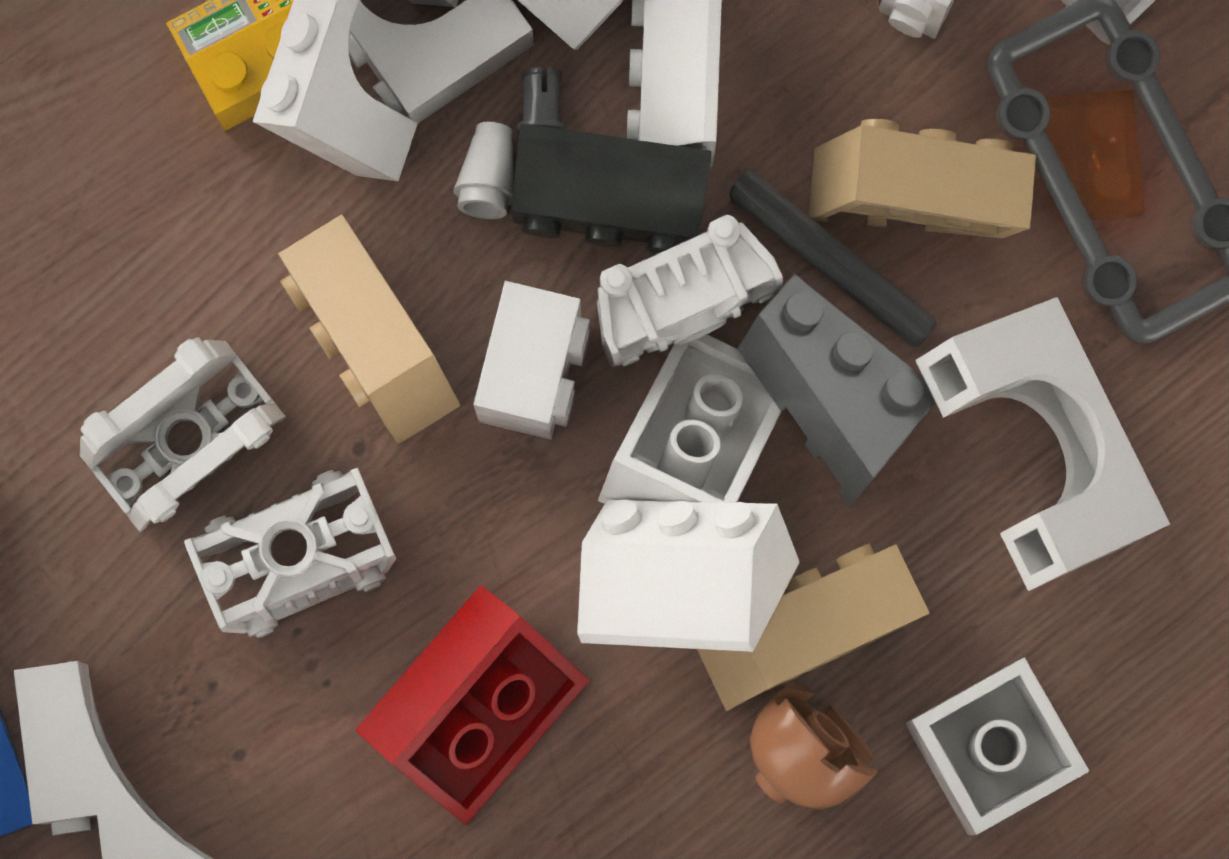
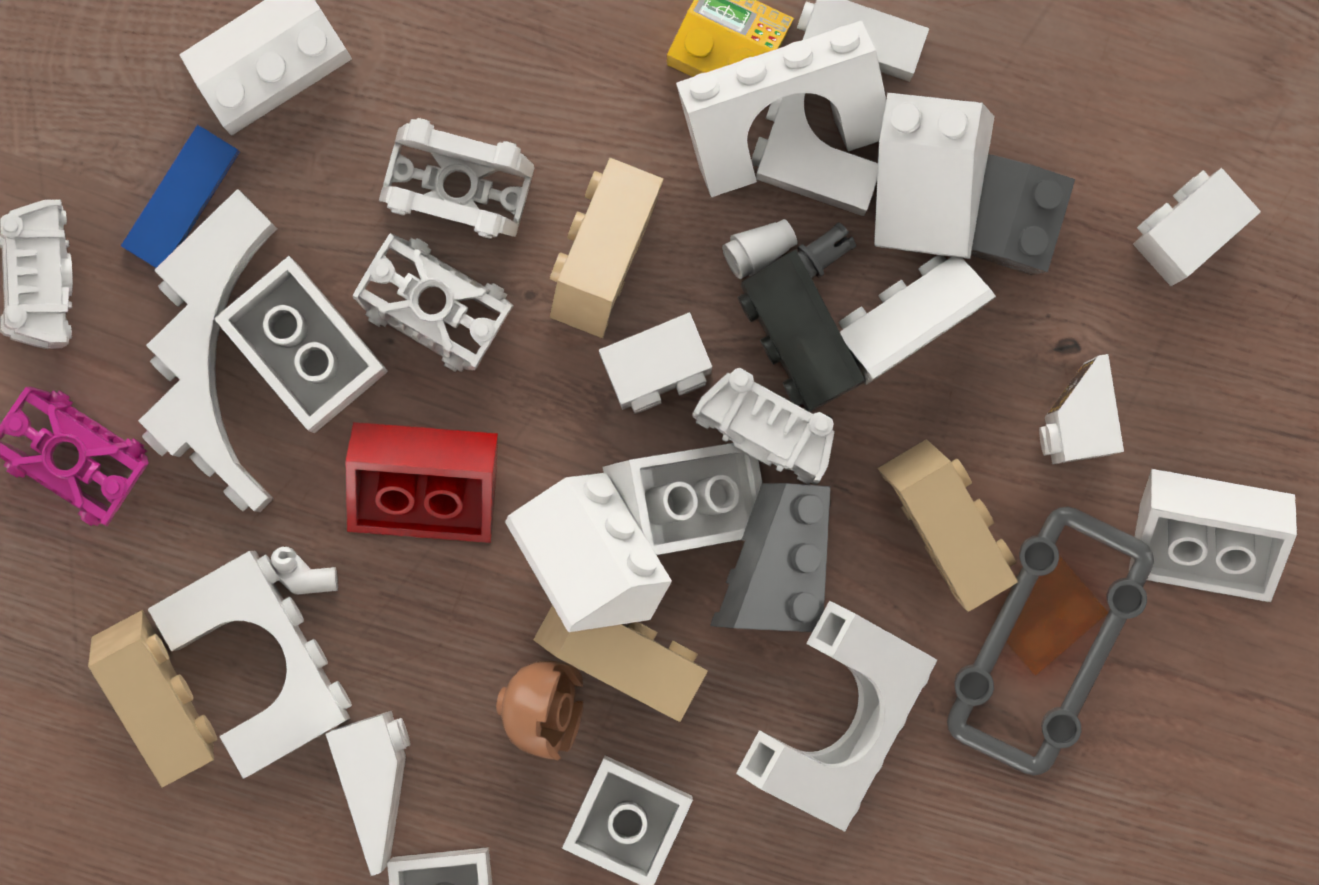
camera: 55 degrees right, 5 degrees up
dark grey axle [729,170,936,347] -> none
none -> white brick [214,256,388,433]

